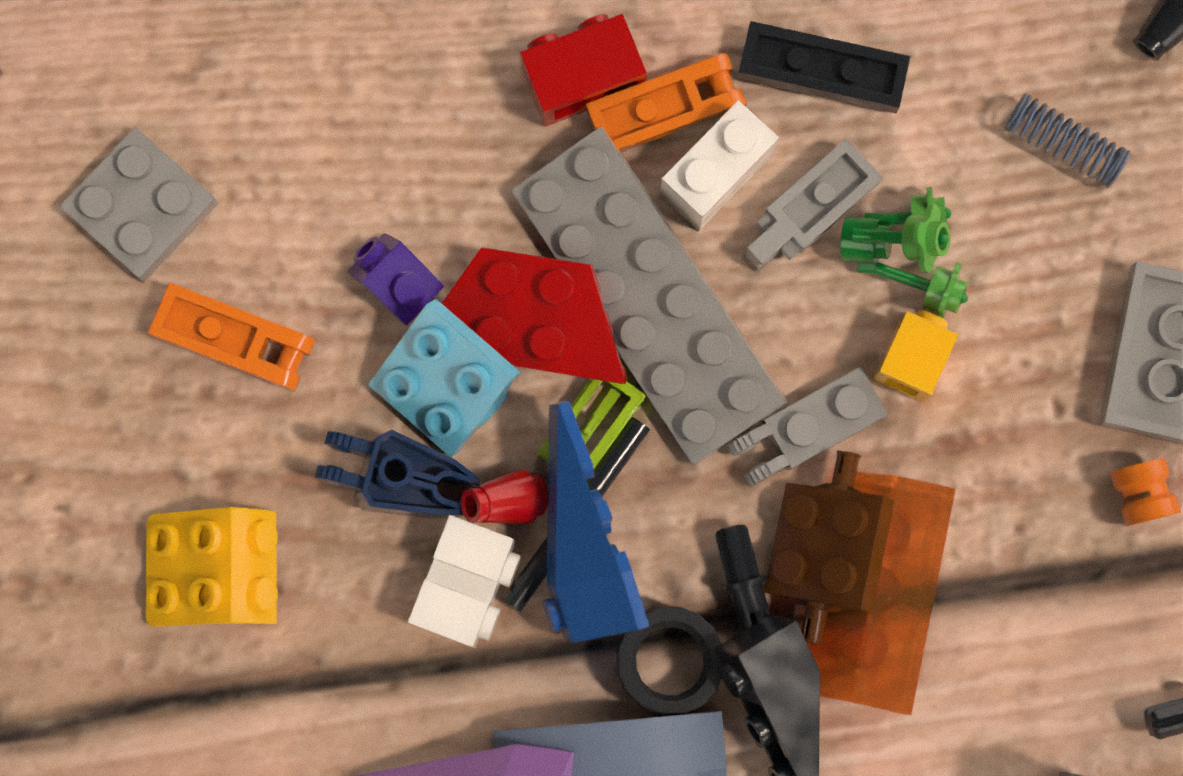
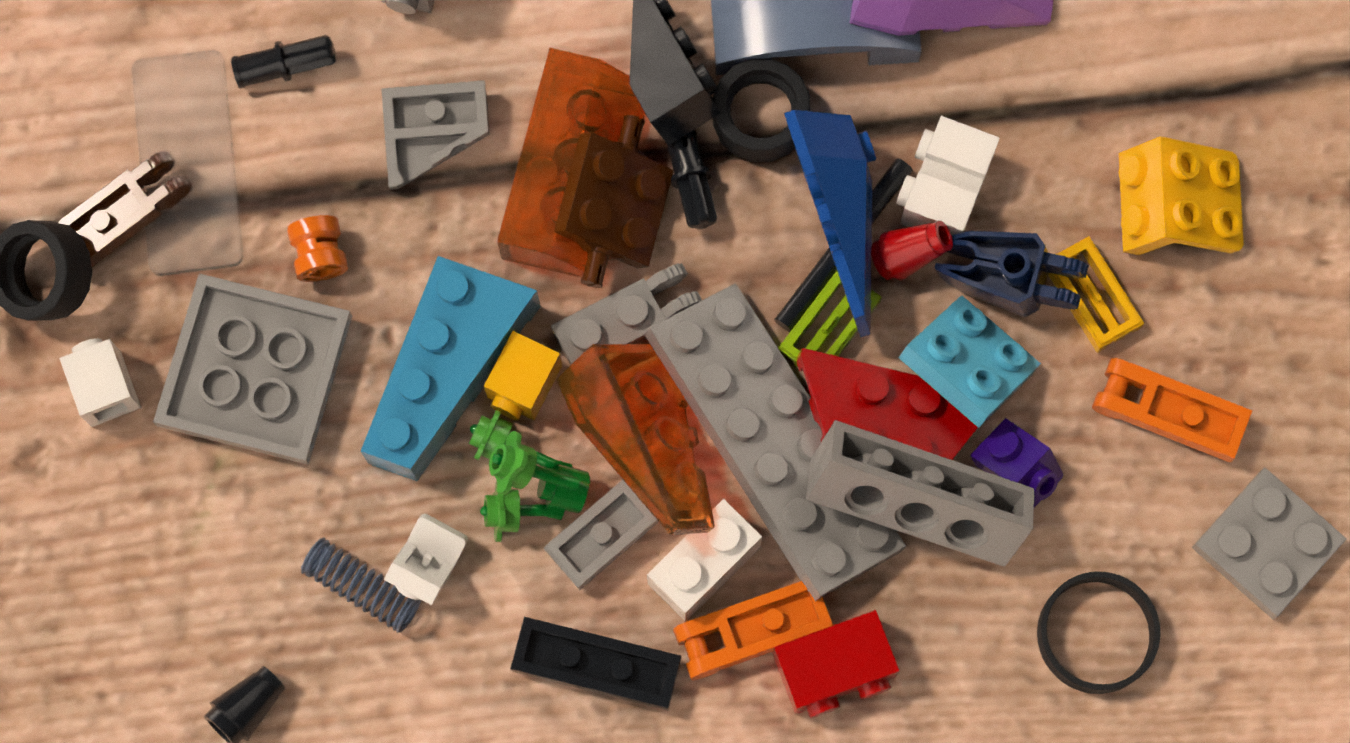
camera: 175 degrees left, 5 degrees down
none -> dark azure wedge [361,256,541,481]
none -> light grey wing [381,80,490,190]
none -> white bracket [384,514,468,605]
none -> clear orange wedge [556,344,715,535]
none -> light grey brick [806,420,1034,567]
none -> black tyre [1037,571,1161,694]
none -> yellow tile [1048,236,1144,353]

